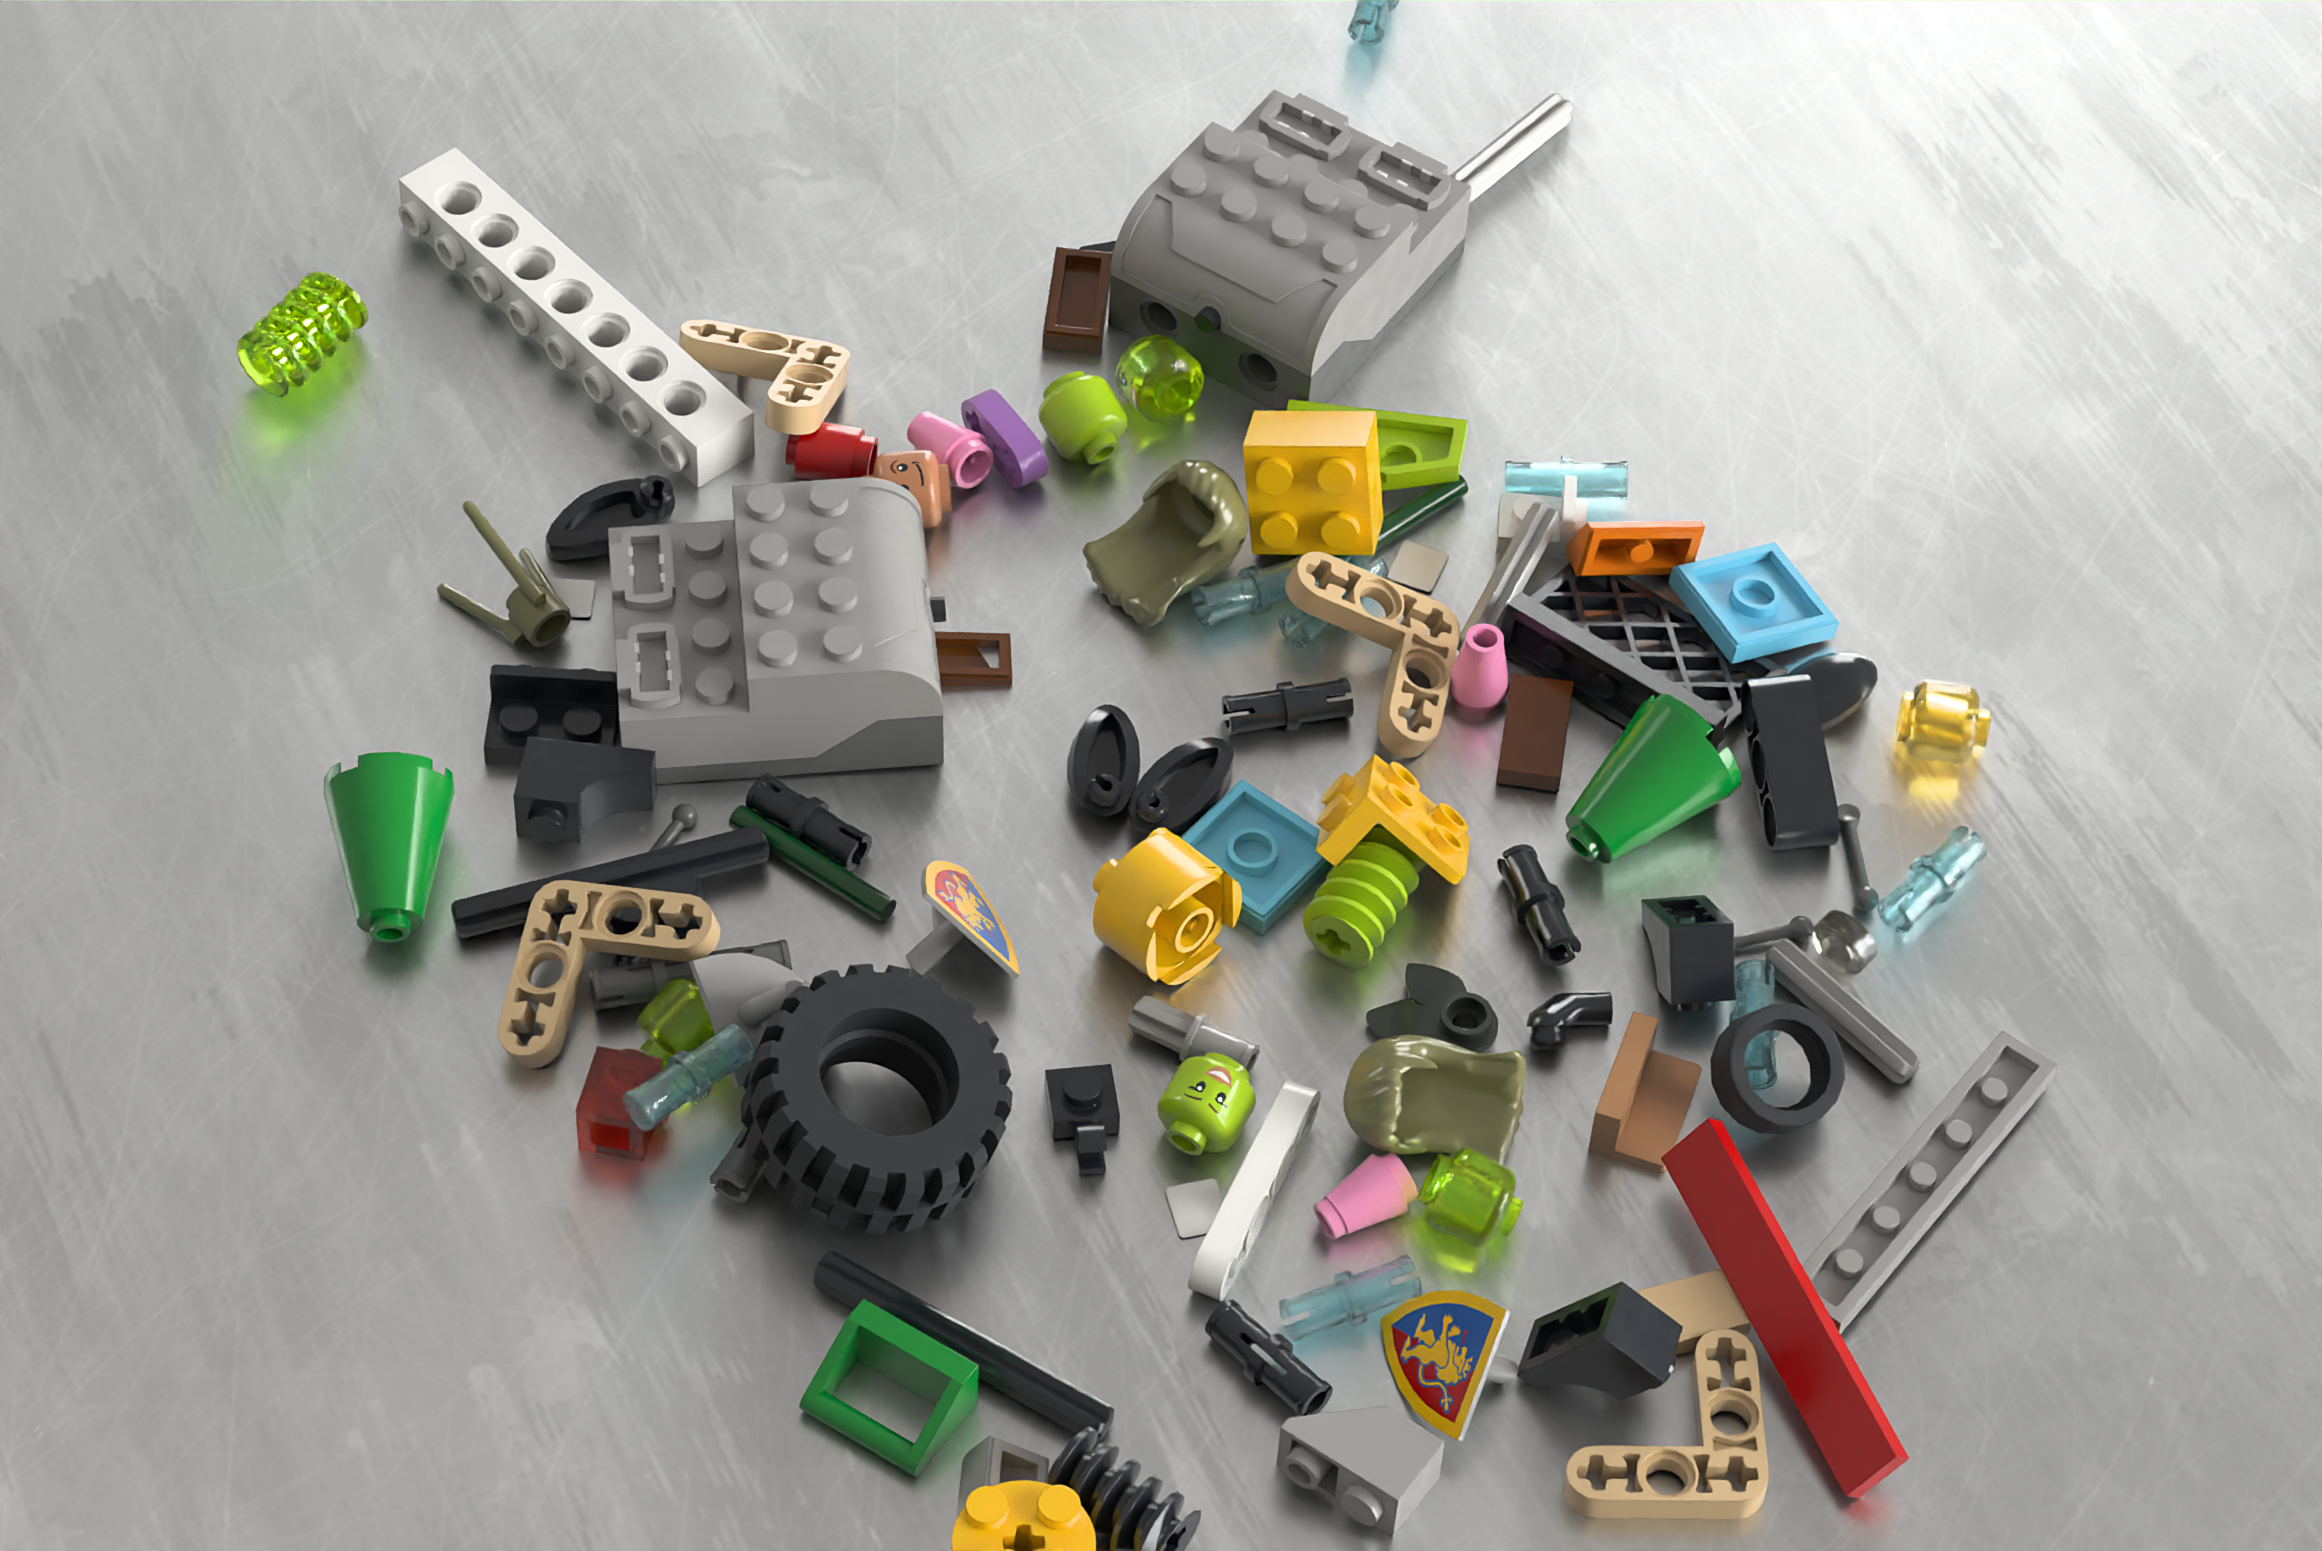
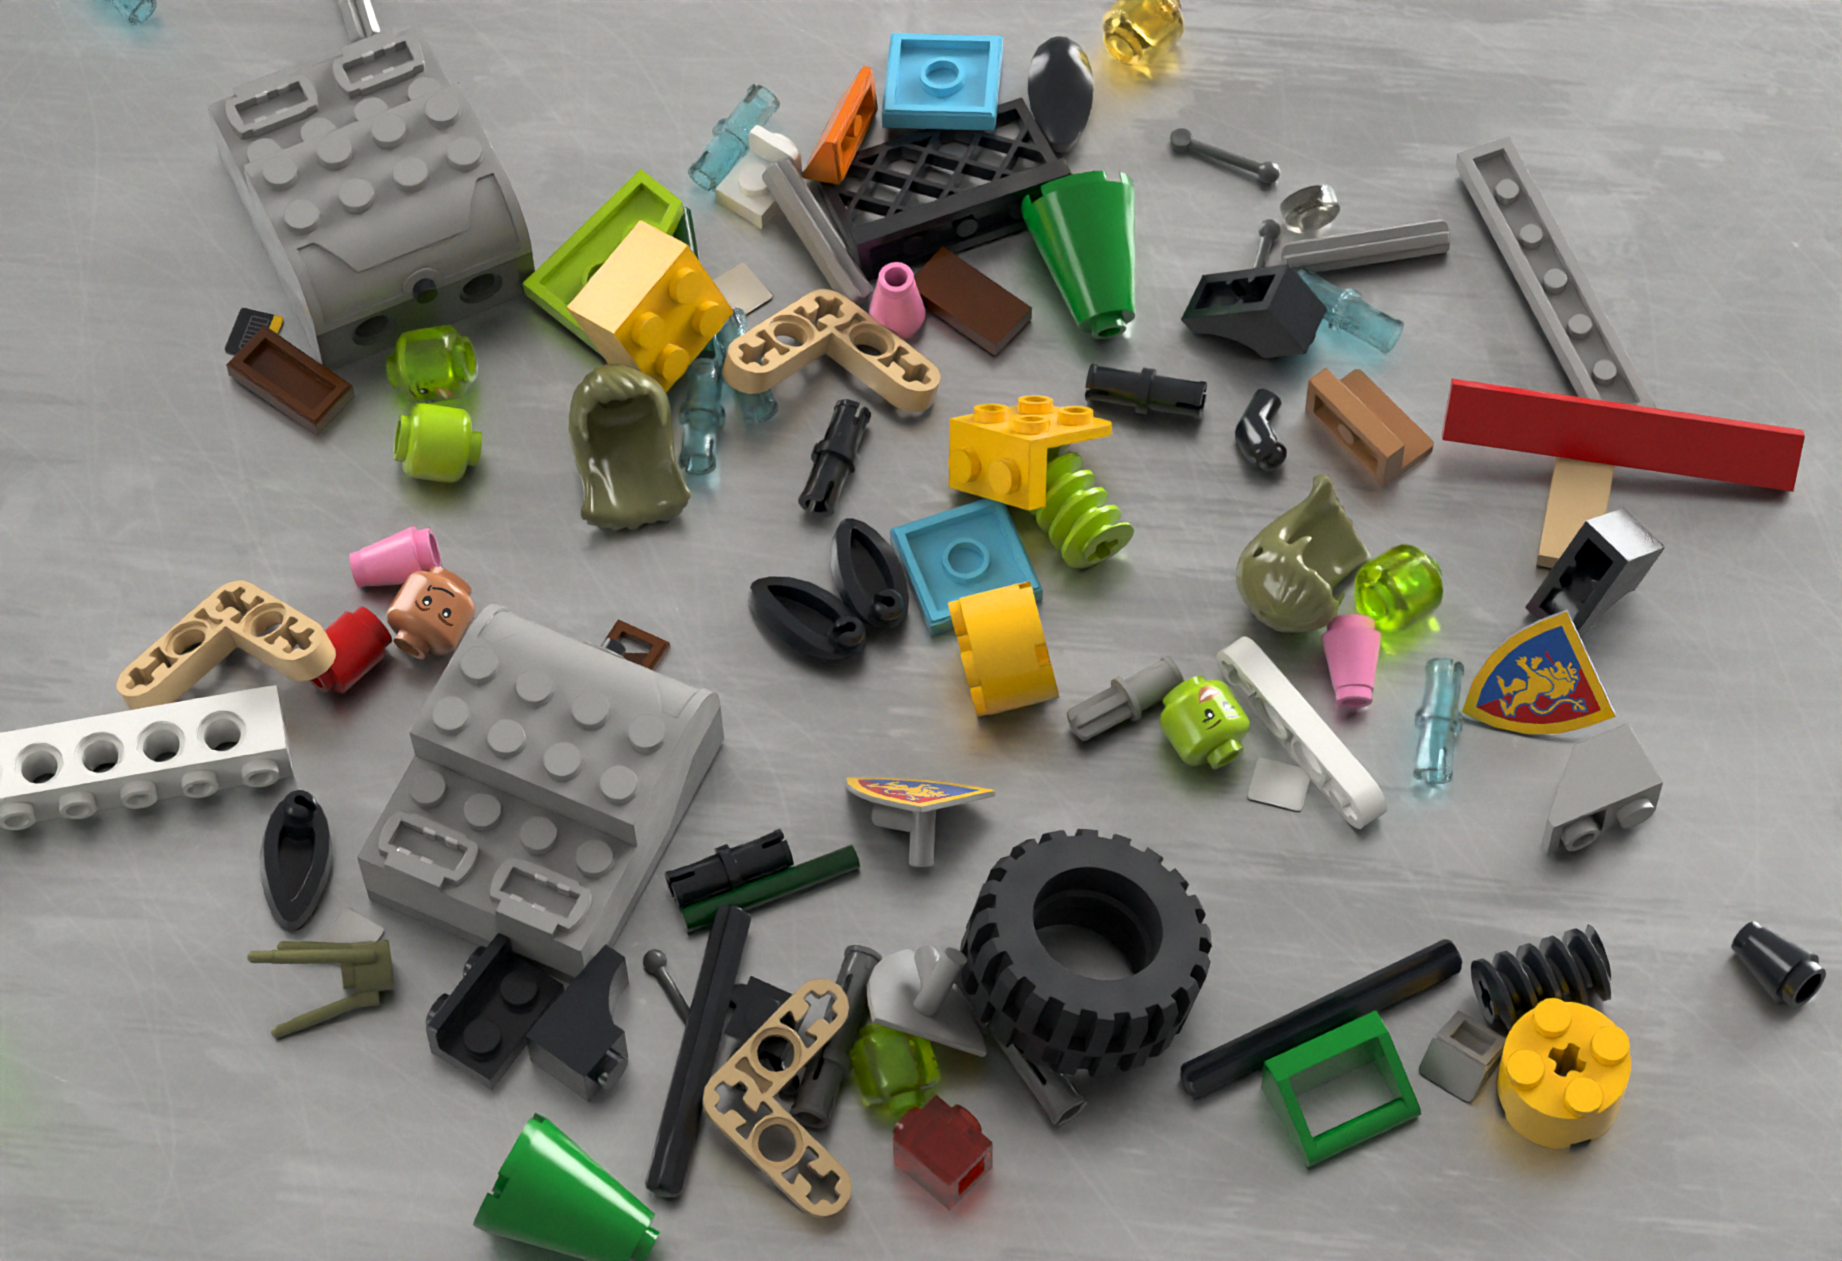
camera: 55 degrees left, 10 degrees up
clear light blue pin [623,1024,755,1131] -> none
medium lavender beam [961,389,1048,489] -> none
black plate [1044,1064,1120,1175] -> none
black pin [1205,1299,1333,1416] -> none
pearl dark grey plate [1366,963,1498,1053] -> none
tan beam [1562,1328,1769,1519] -> none
black tyre [1710,1003,1845,1134] -> none
black beam [1740,674,1839,851] -> none
clear light blue pin [1877,826,1987,933] -> none

